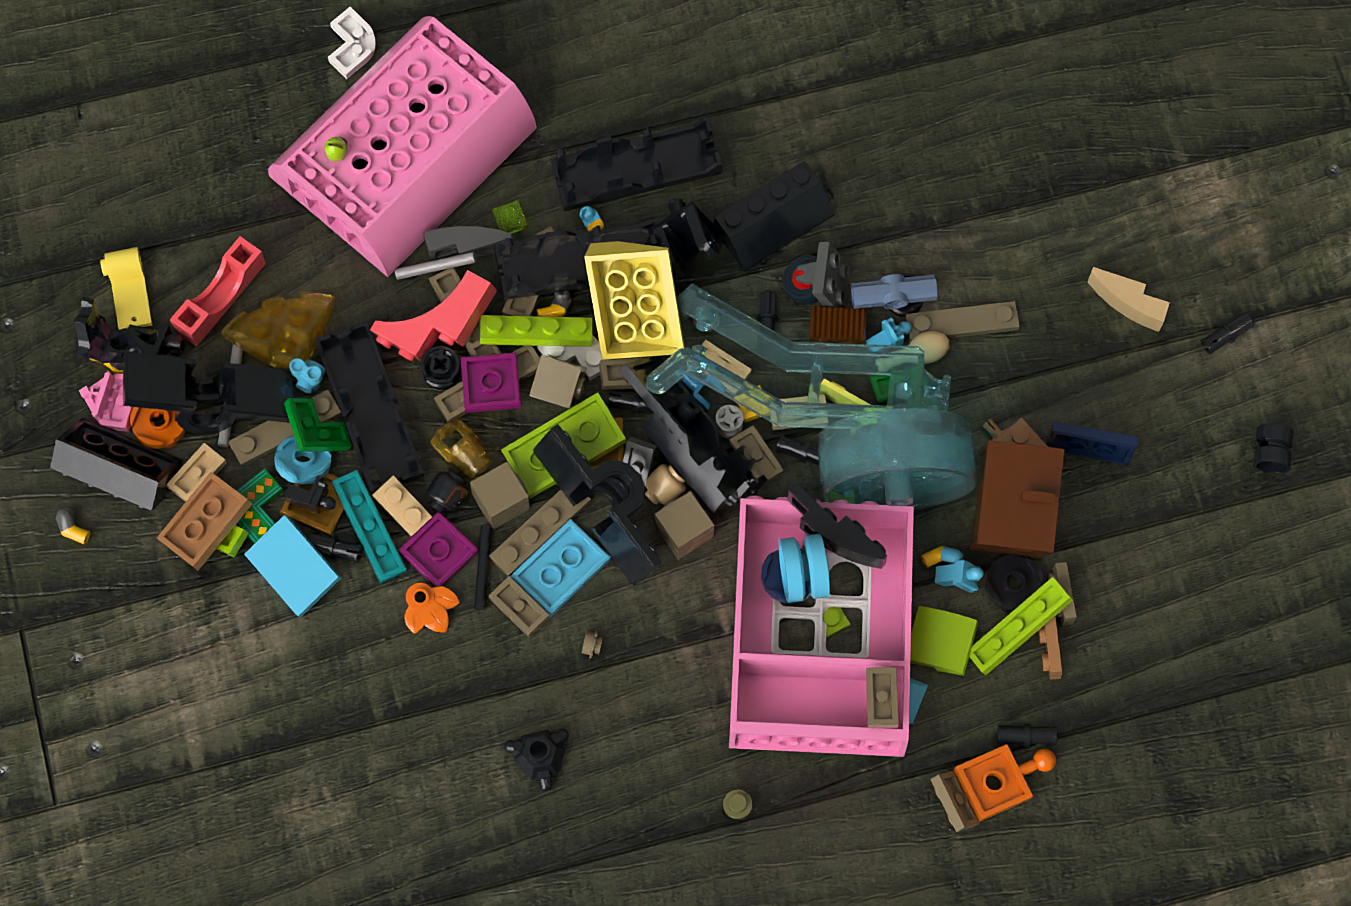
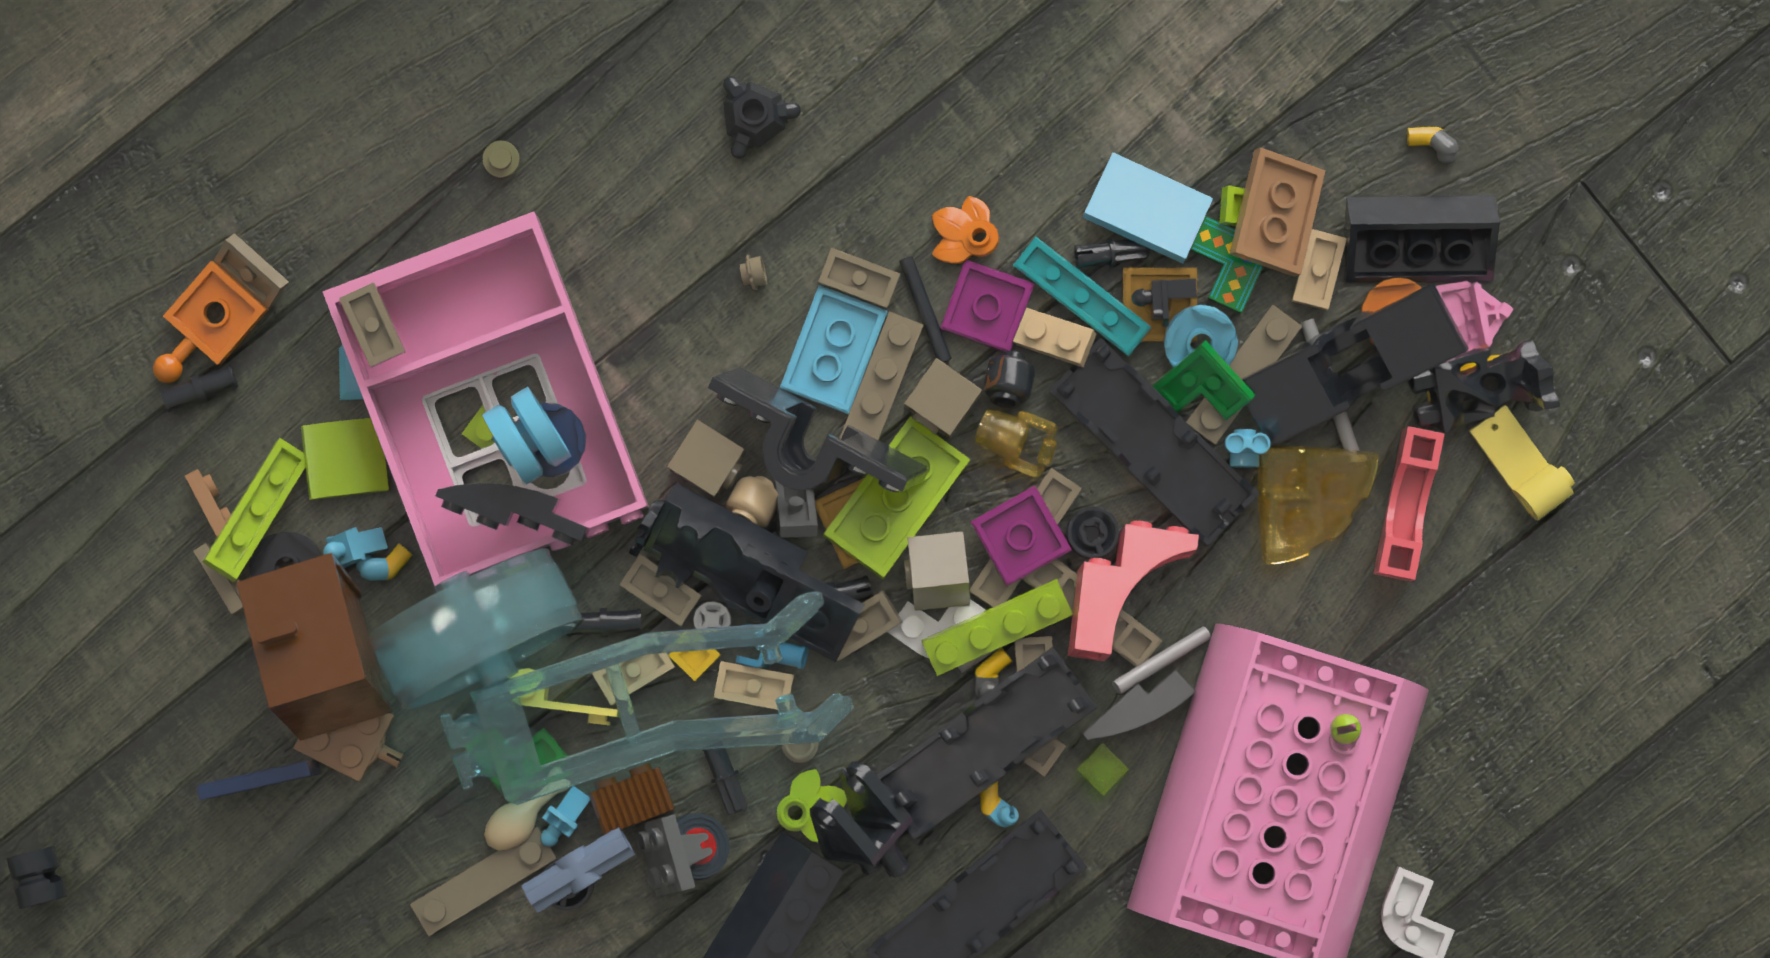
camera: 160 degrees right, 15 degrees up
light yellow slope [584,241,685,360] -> none
none -> lime plate [777,769,847,842]

